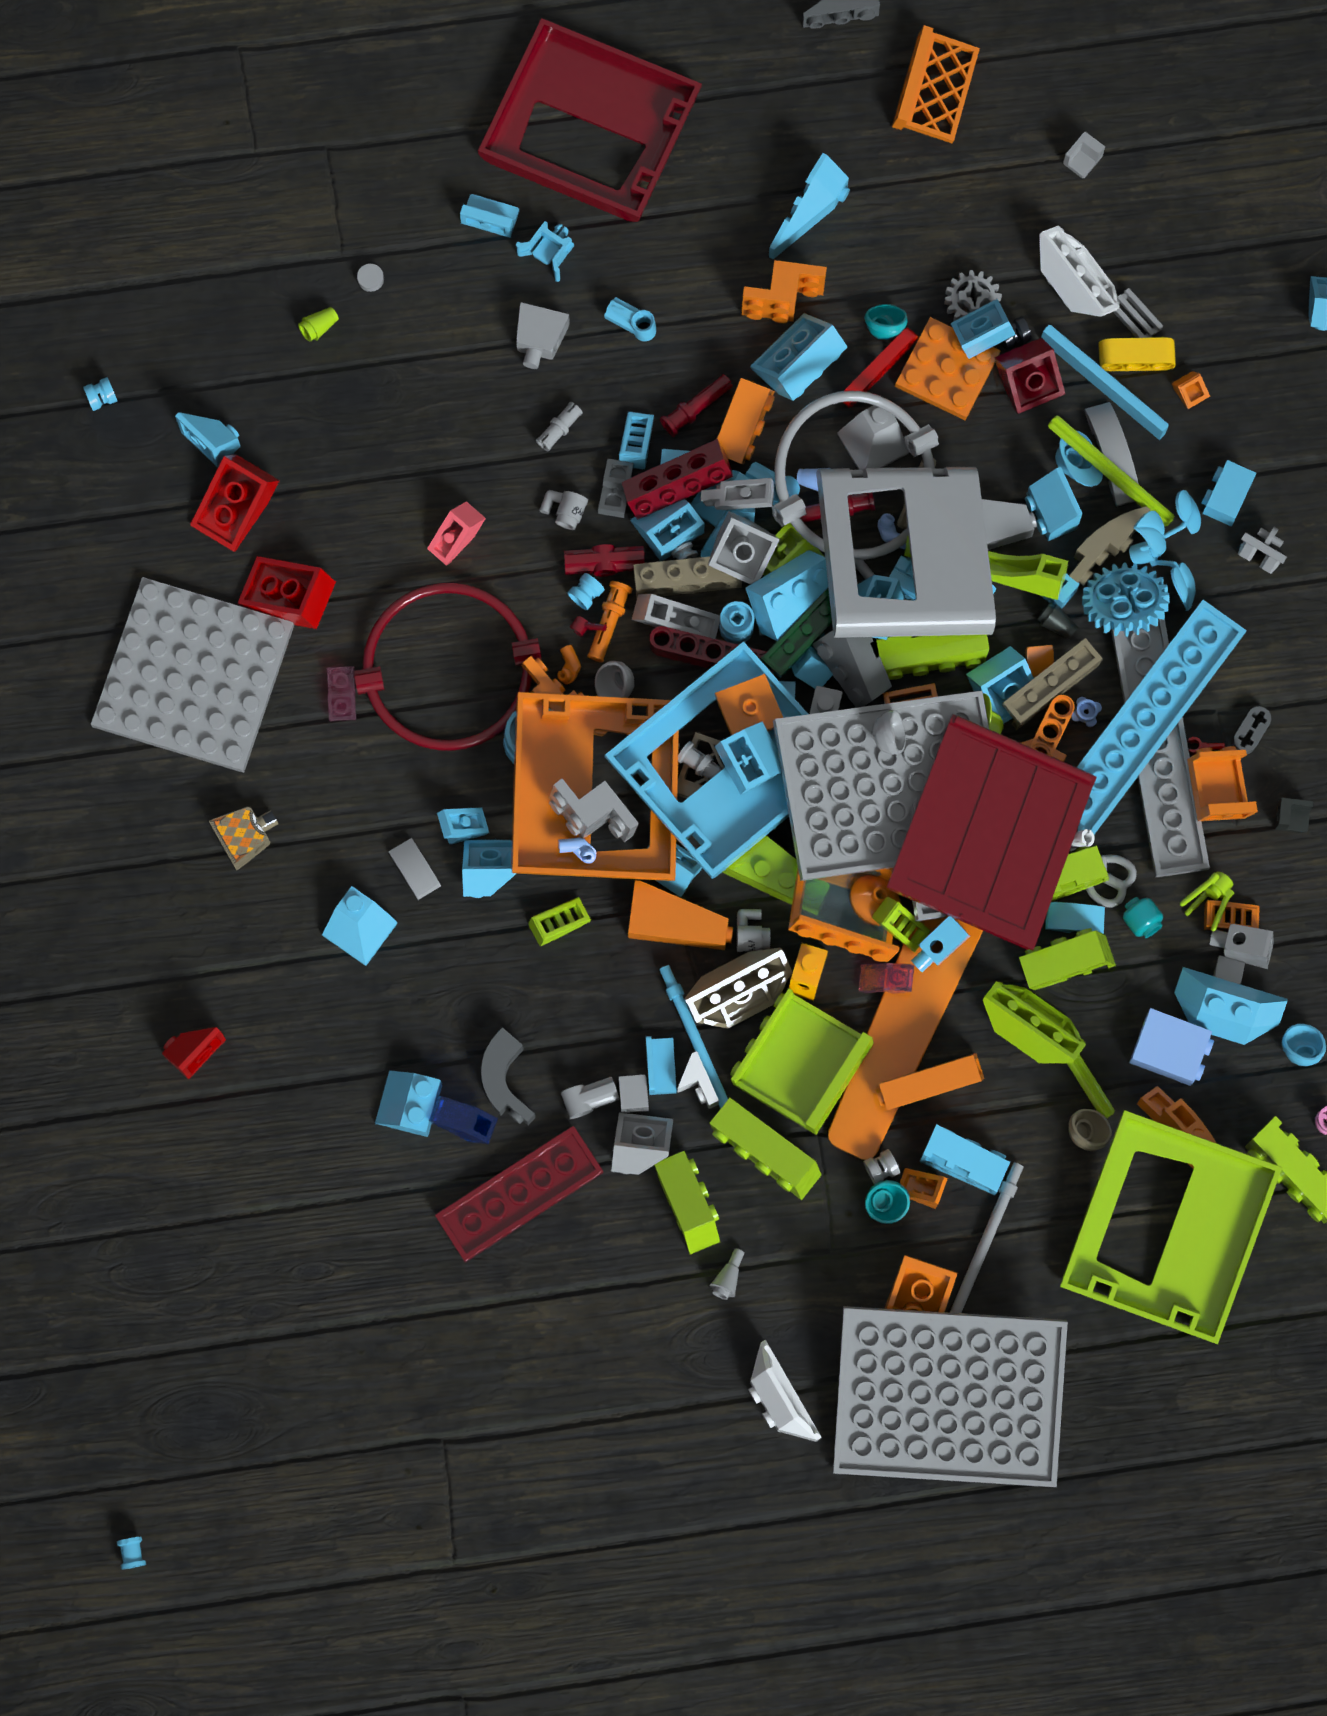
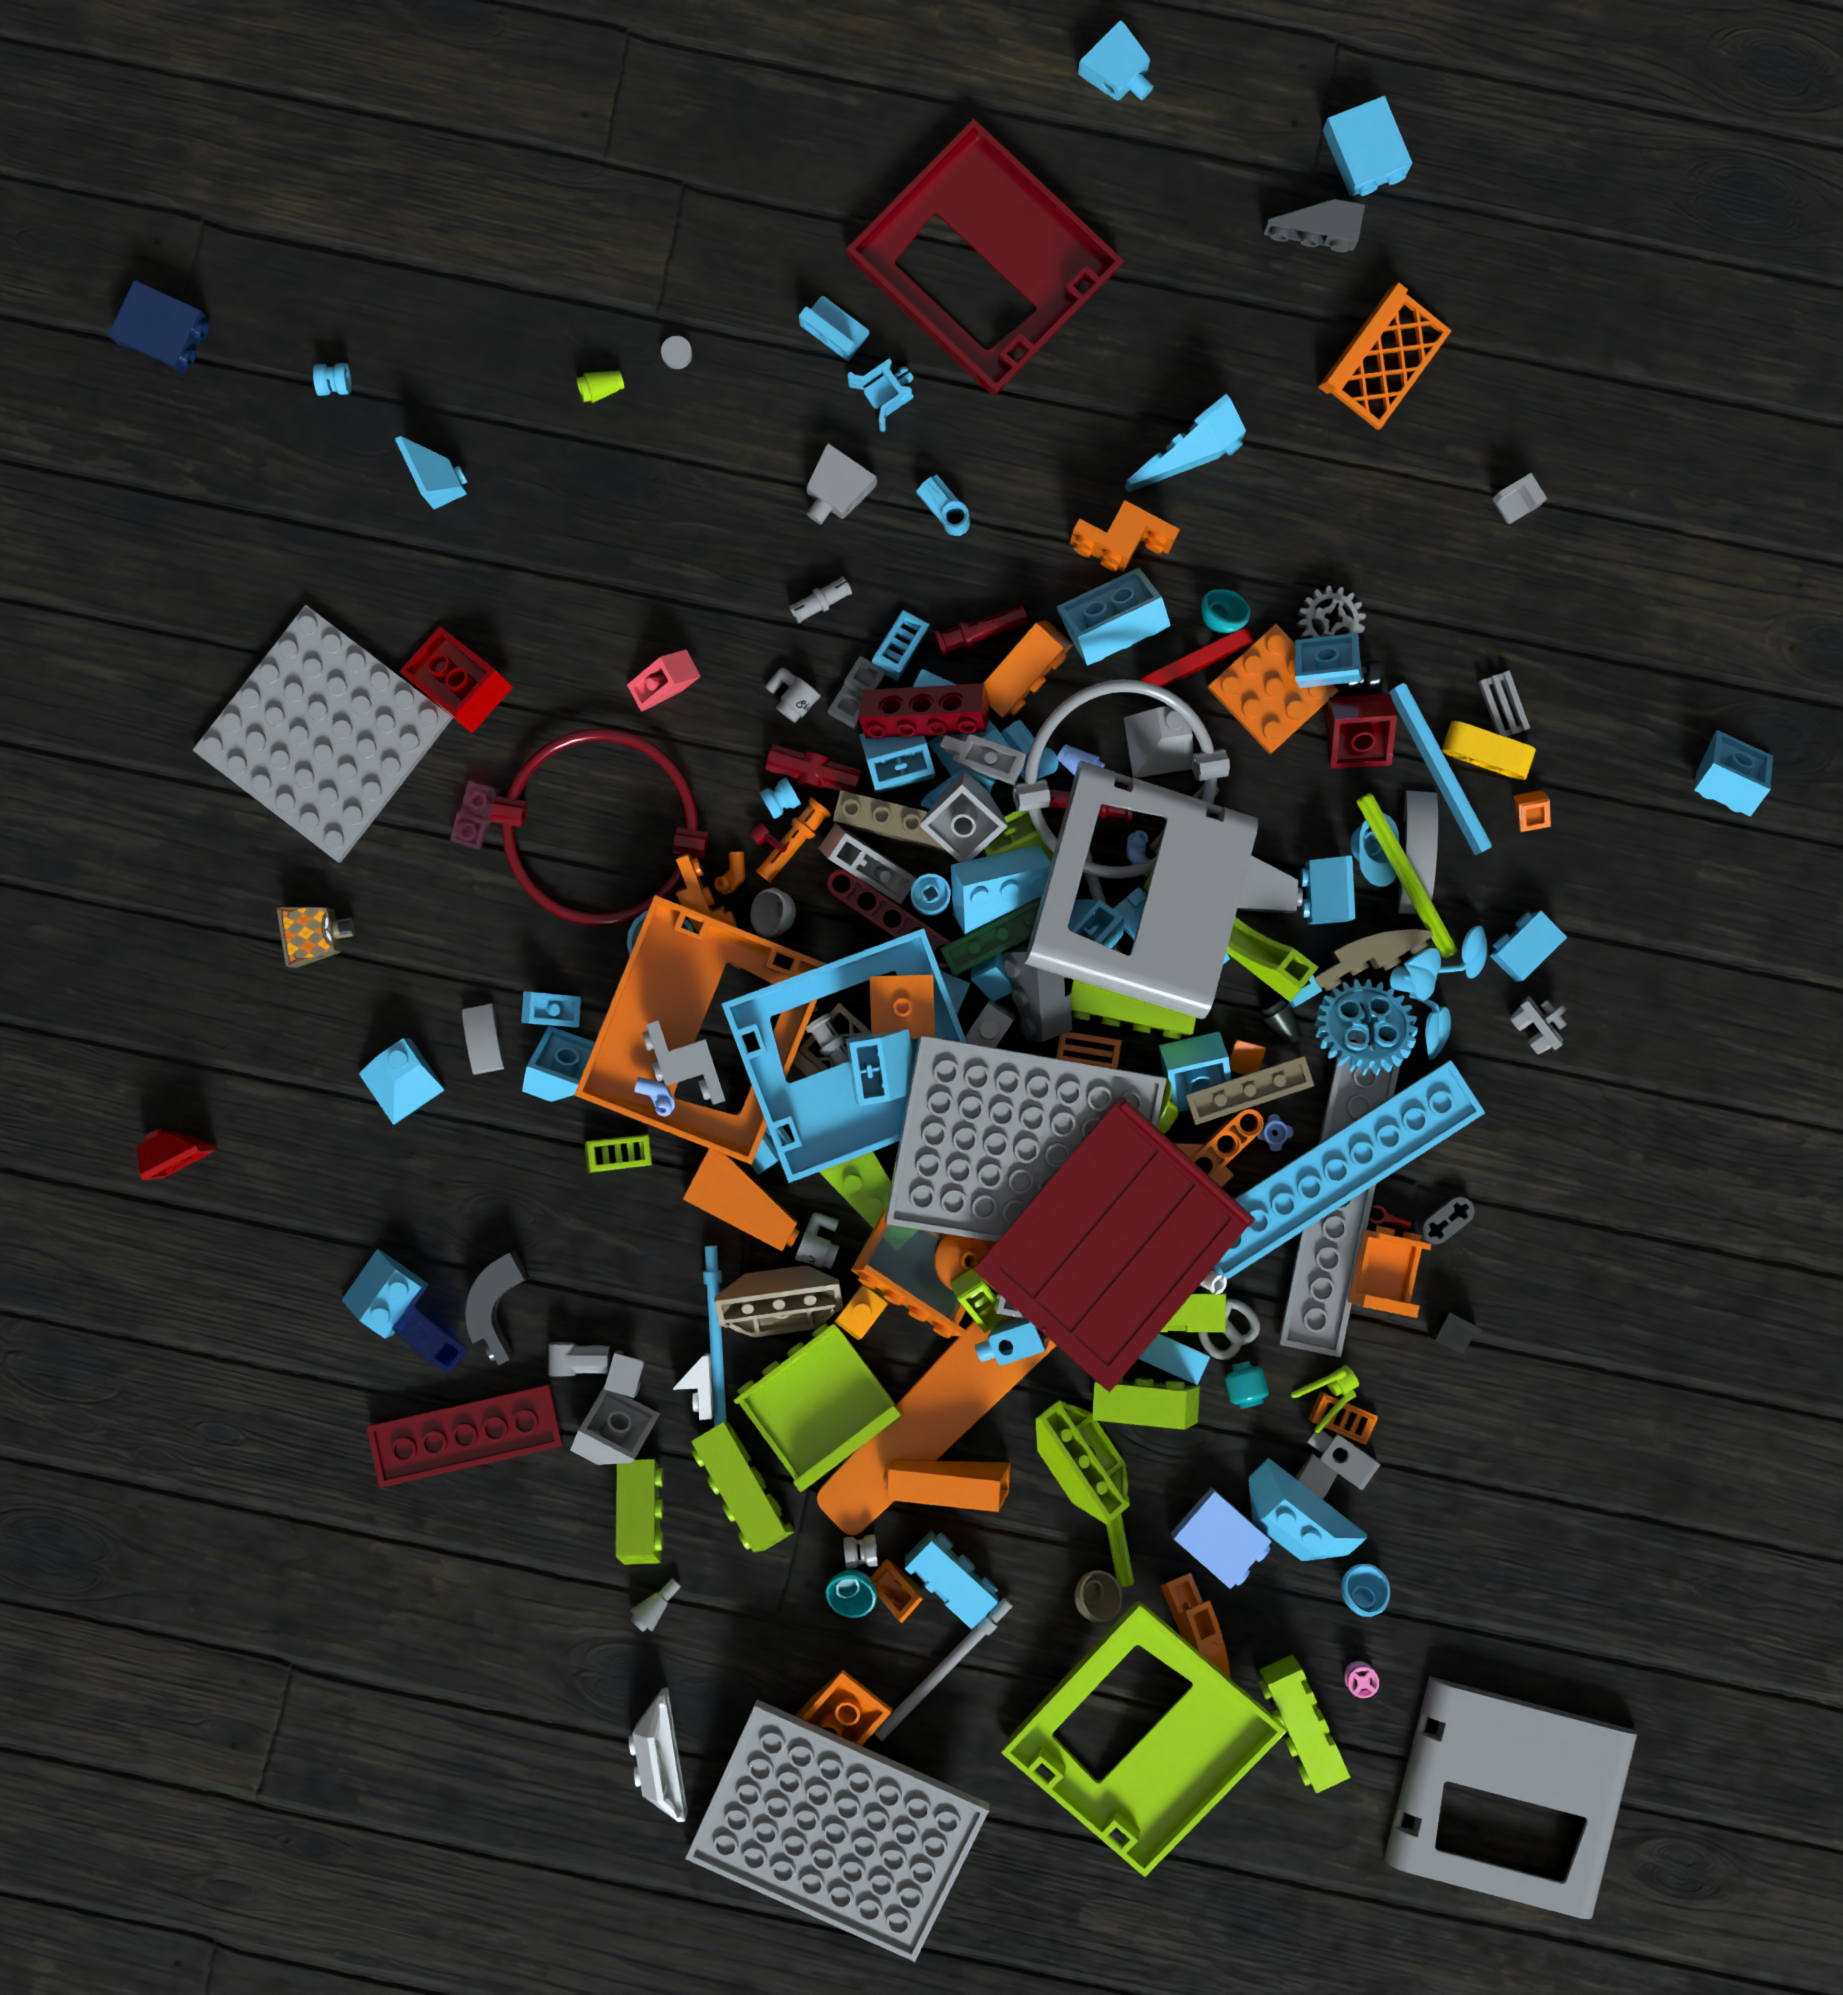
camera: 25 degrees right, 10 degrees up
red slope [190,454,280,552] -> none
medium azure panel [646,1036,677,1095] -> none
light grey bush [671,542,698,560] -> none
clear pink slope [859,963,914,994] -> none
light grey piece [873,710,906,755] -> none
white wedge [1039,226,1120,317] -> none

